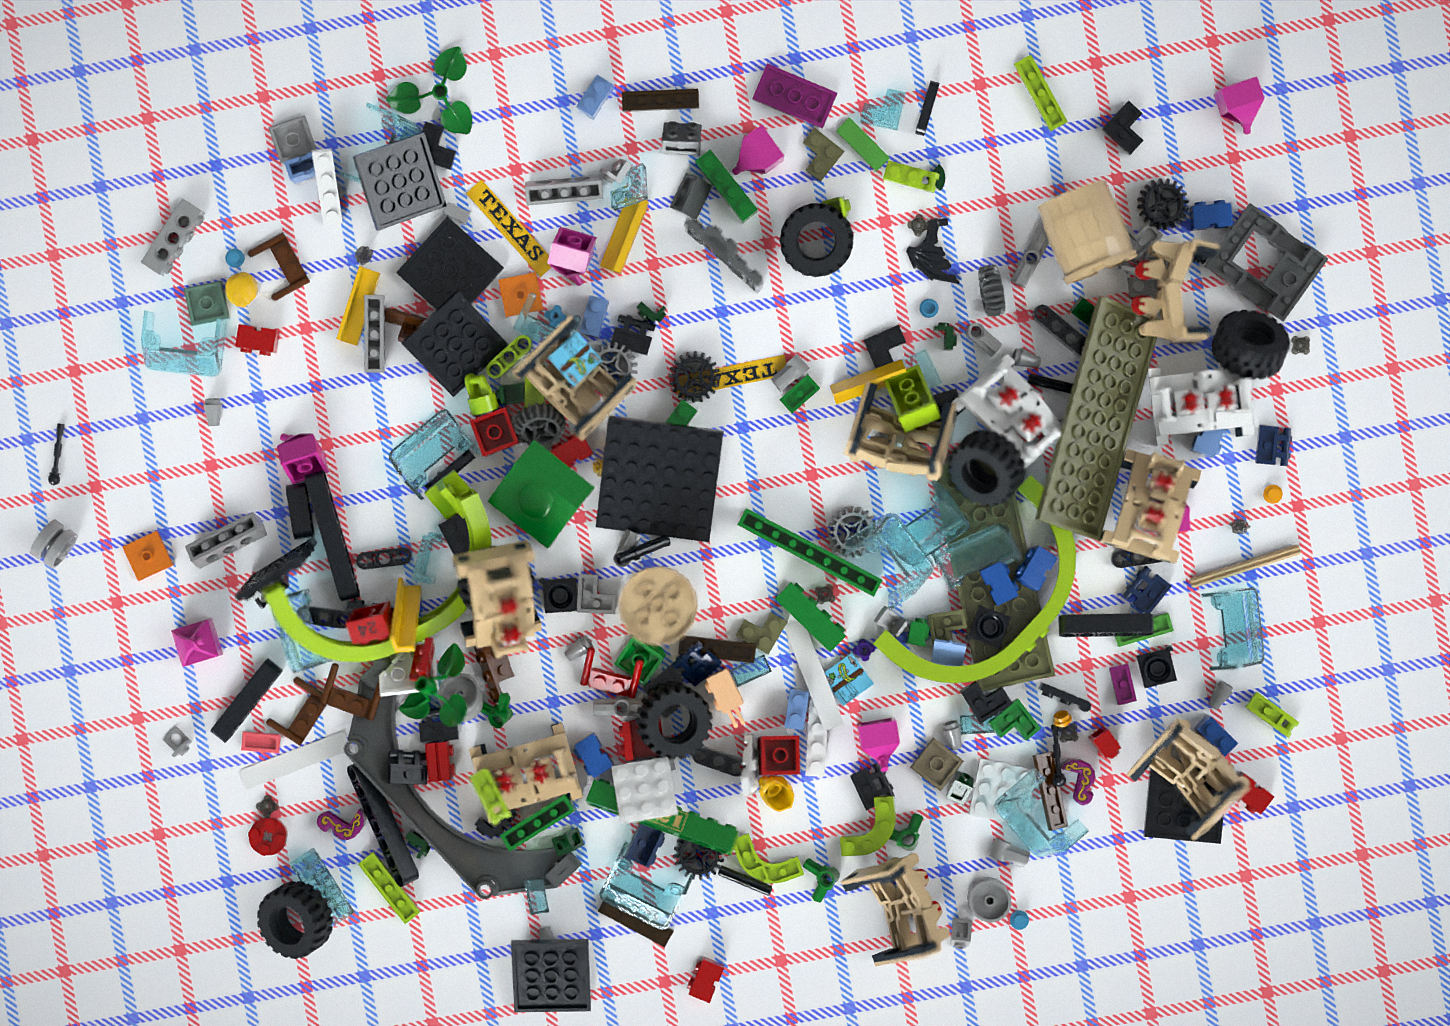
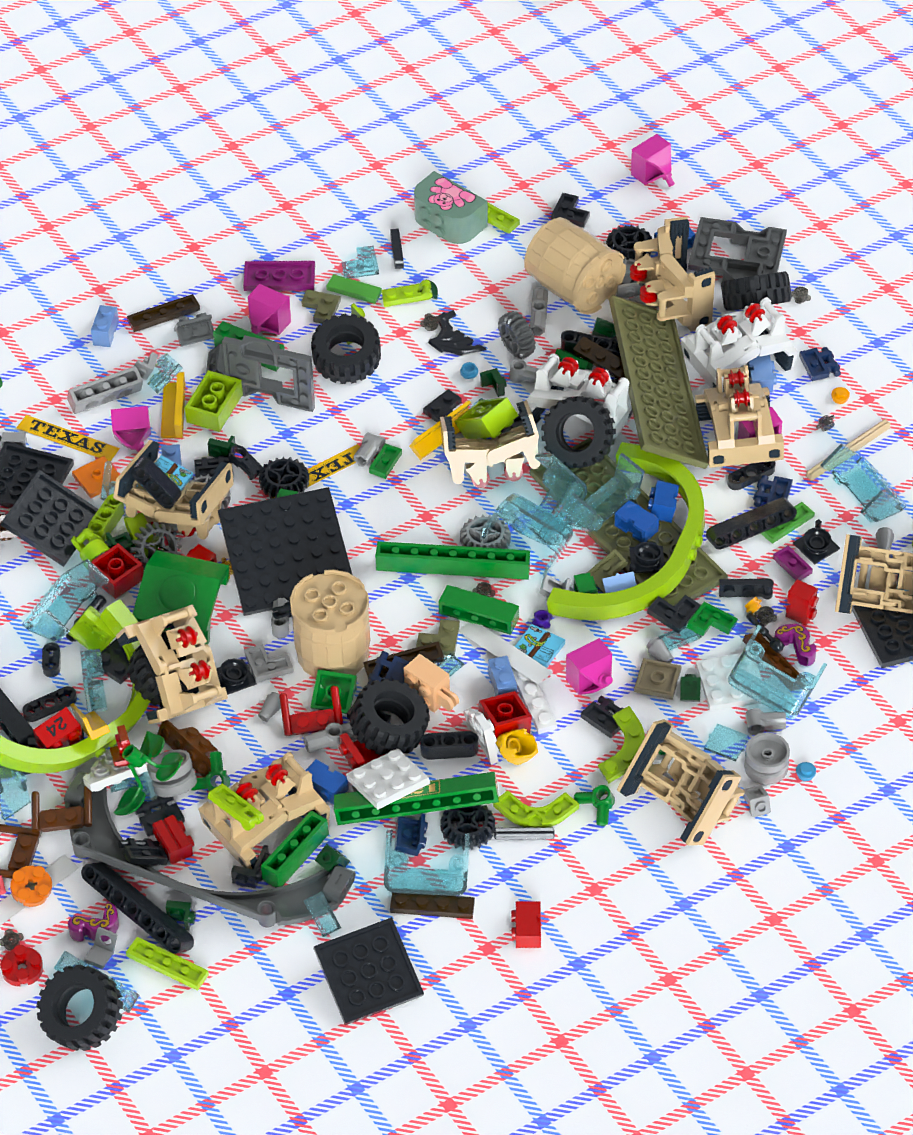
camera: 15 degrees left, 40 degrees down
none -> orange plate [10,866,52,907]
none -> black beam [42,642,61,677]
none -> light grey bracket [84,927,118,969]
none -> black beam [131,457,182,509]
none -> lime brick [185,370,243,432]
none -> black piece [228,445,263,480]
none -> sand green brick [414,171,488,244]
none -> green plate [555,349,594,370]
none -> dark brown plate [573,336,625,380]
none -> clear light blue piece [704,723,749,762]

